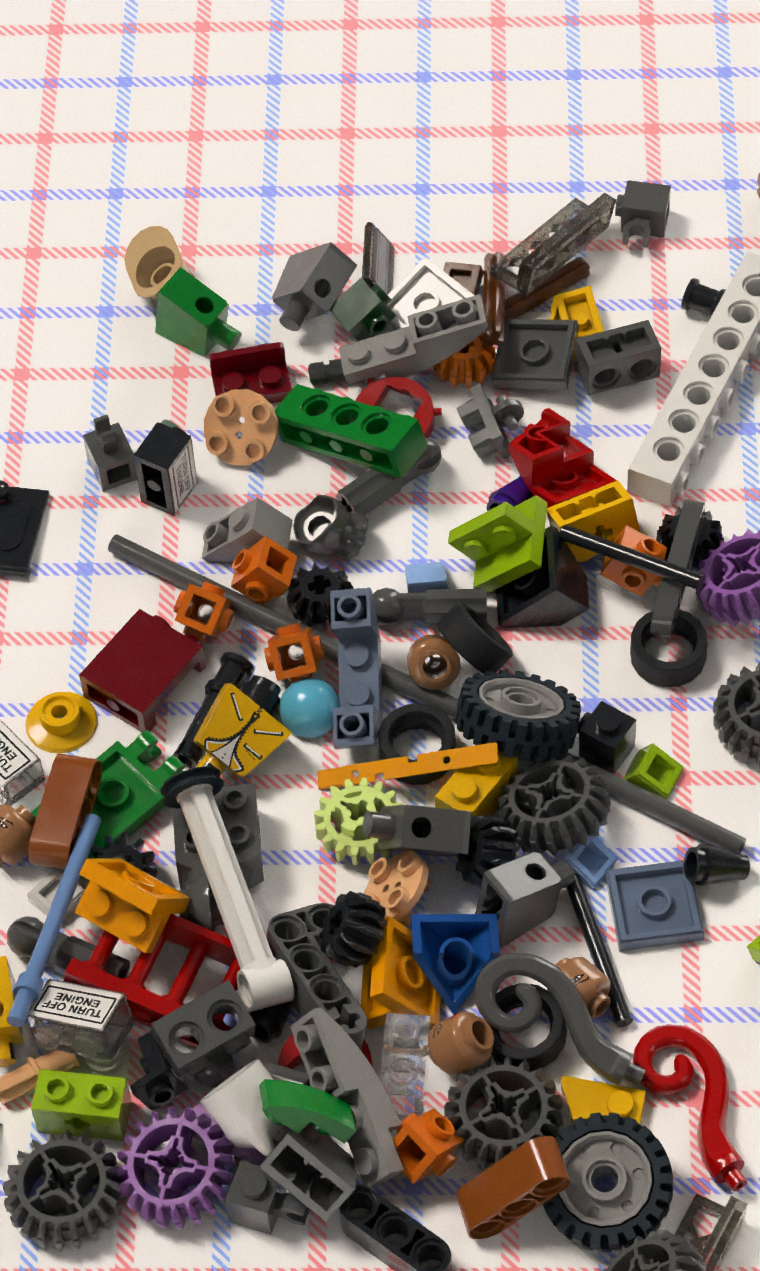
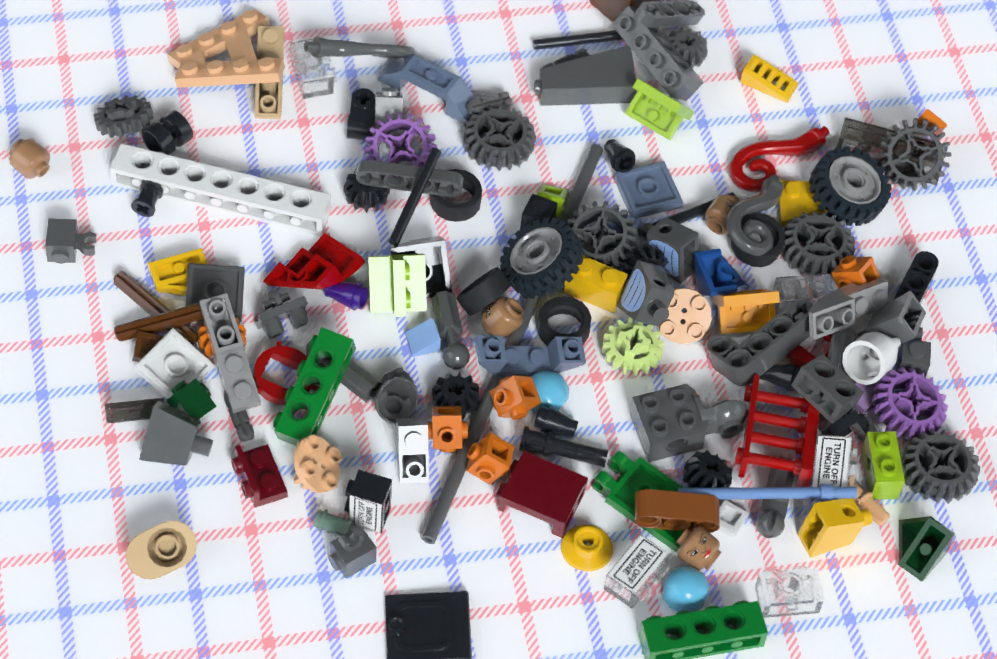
camera: 110 degrees left, 0 degrees up
light orange bracket [74,858,191,953] -> none
green torso [155,267,242,356] -> none
white piece [160,766,294,1012] -> none
yellow torso [193,683,292,778] -> none
green slope [259,1079,356,1143] -> none
light orange piece [317,742,498,790] -> none
black gear [320,891,387,968] -> none
medium nougat head [428,1011,494,1076] -> none
dark orange beam [456,1136,570,1239] -> none
clear smoke fence [490,192,616,296] -> none
yellow brick [547,480,641,563] -> none
dark grey brick [576,319,662,396] -> none
orange brick [600,525,667,597] -> none

